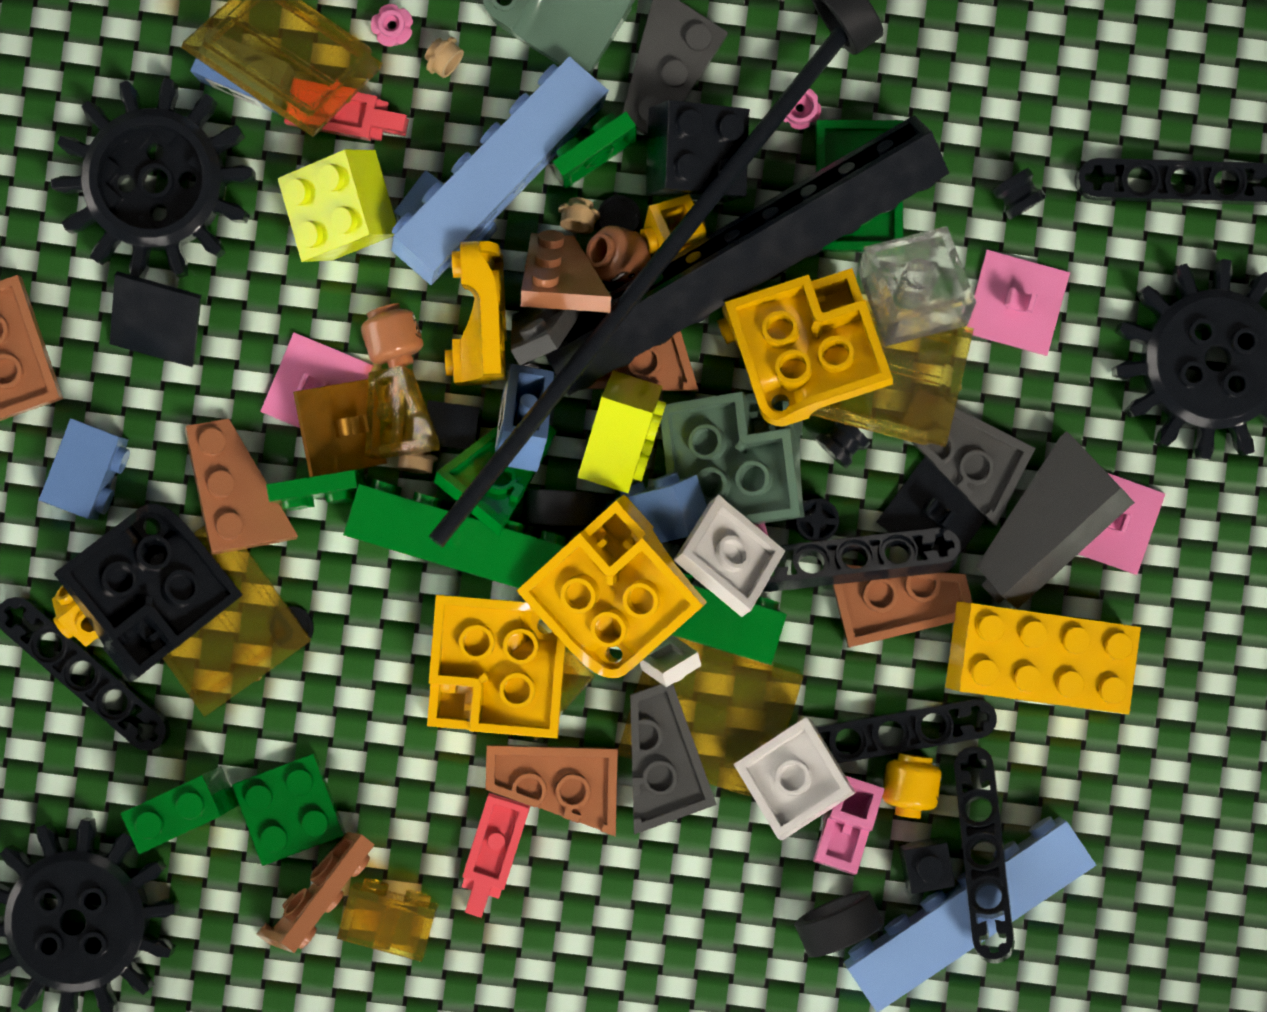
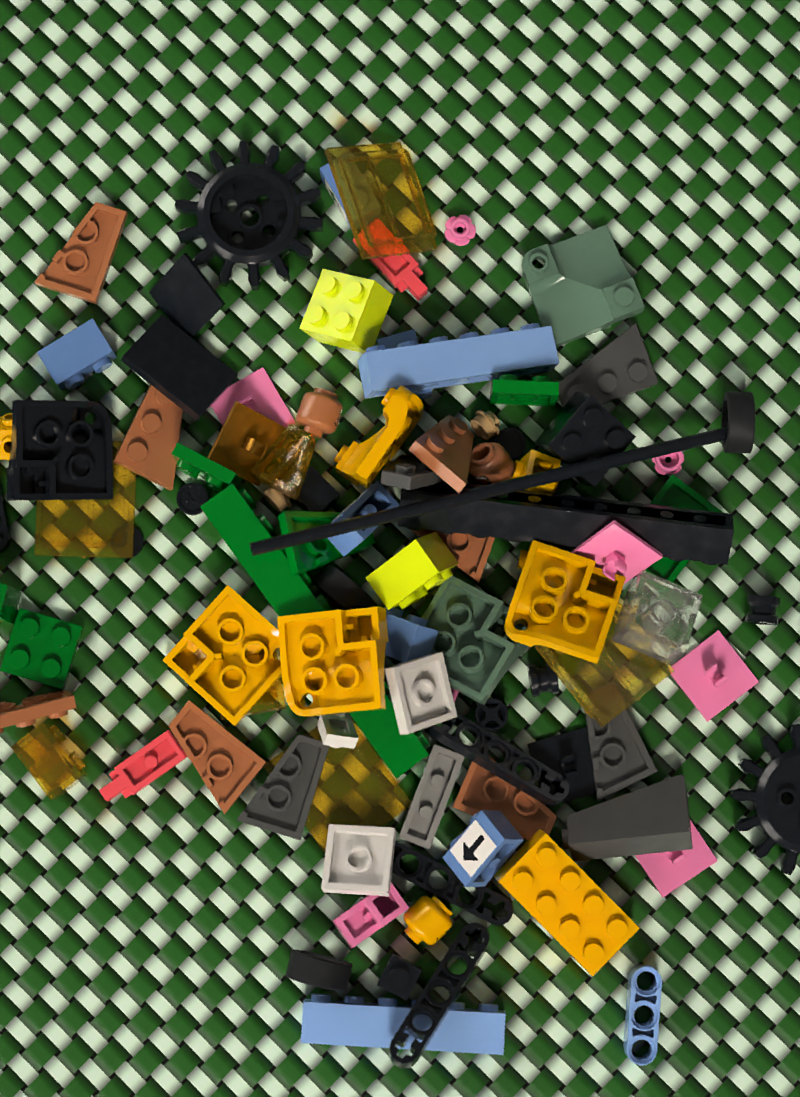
camera: 35 degrees right, 5 degrees down
tan plate [425,37,464,78] -> none
none -> black tile [121,315,238,421]
none -> black piece [176,483,210,516]
none -> light grey plate [398,744,465,850]
none -> medium blue brick [442,810,524,887]
none -> bright pink piece [571,520,663,584]
none -> light blue beam [623,964,662,1066]

